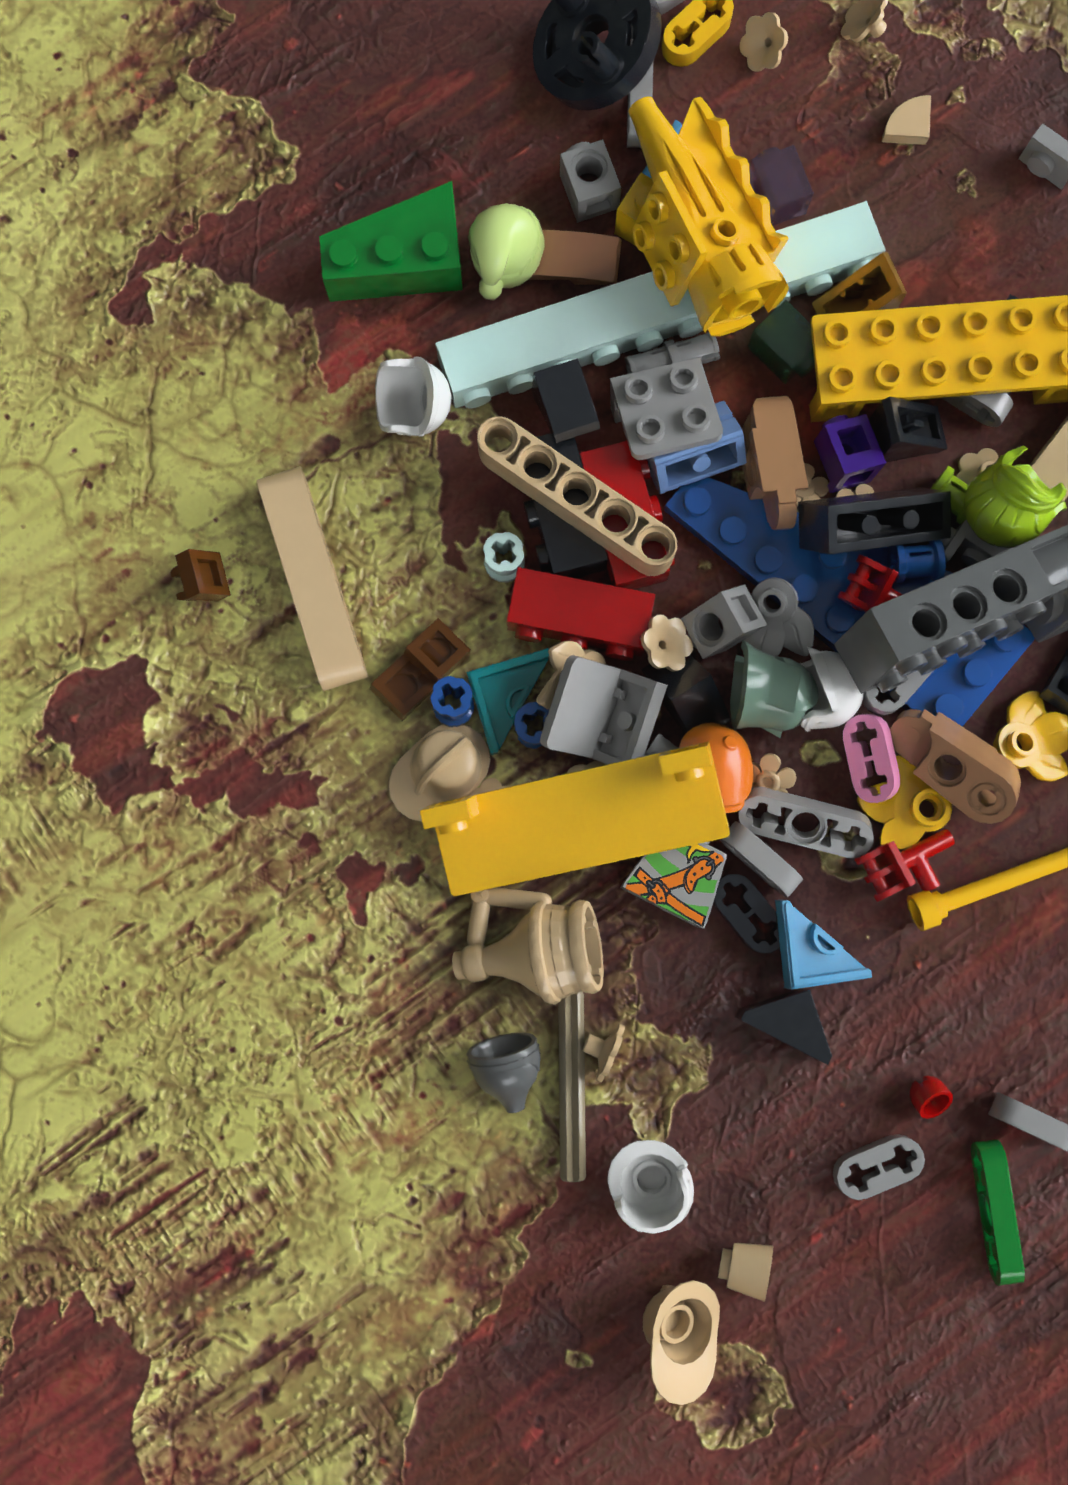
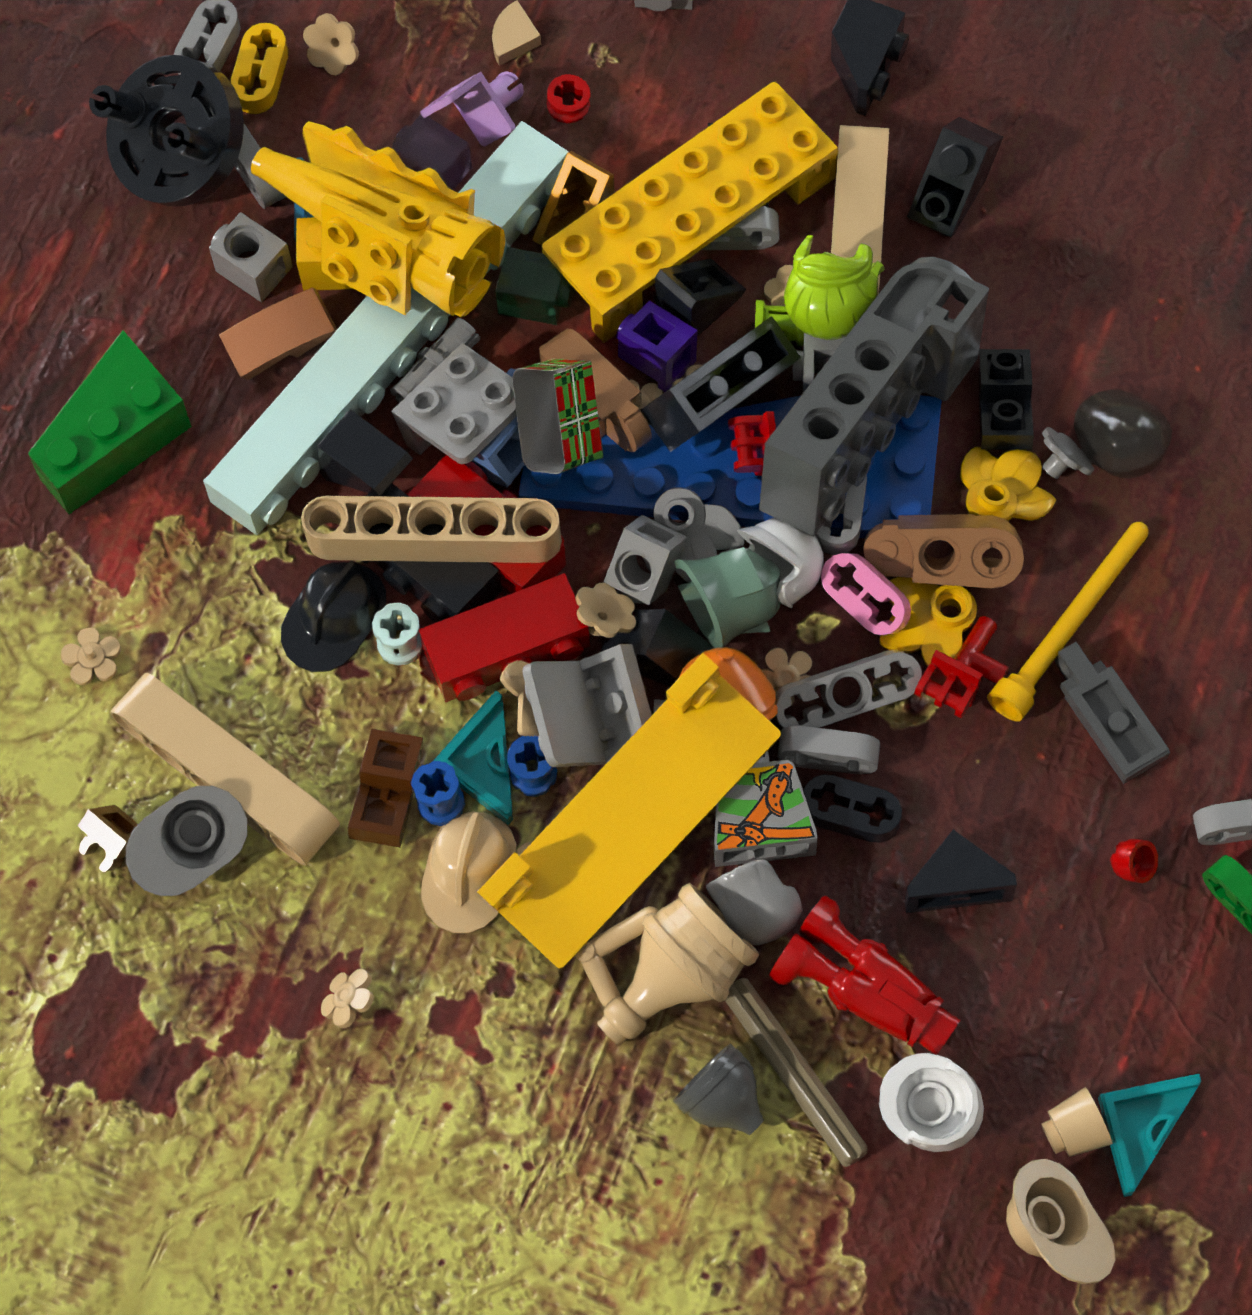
camera: 30 degrees left, 15 degrees down
white helmet [375,356,452,437] -> none
yellowish green piece [468,203,545,301] -> none
tan plant [582,1024,625,1082] -> none
dark azure tile [775,899,872,990] -> none
light grey beam [833,1134,925,1200] -> none
blue bush [888,540,946,584] -> none
none -> tan plant [61,628,121,685]
none -> light grey piece [126,786,247,896]
none -> black piece [281,560,386,672]
none -> tan plant [321,969,374,1028]
none -> lavender bracket [420,71,524,146]
none -> piece [512,359,603,474]
none -> red bush [547,74,590,123]
none -> light grey hair [706,859,803,945]
none -> red piece [769,895,961,1055]
none -> dark grey hinge [1055,642,1170,784]
none -> teal tile [1098,1074,1201,1197]

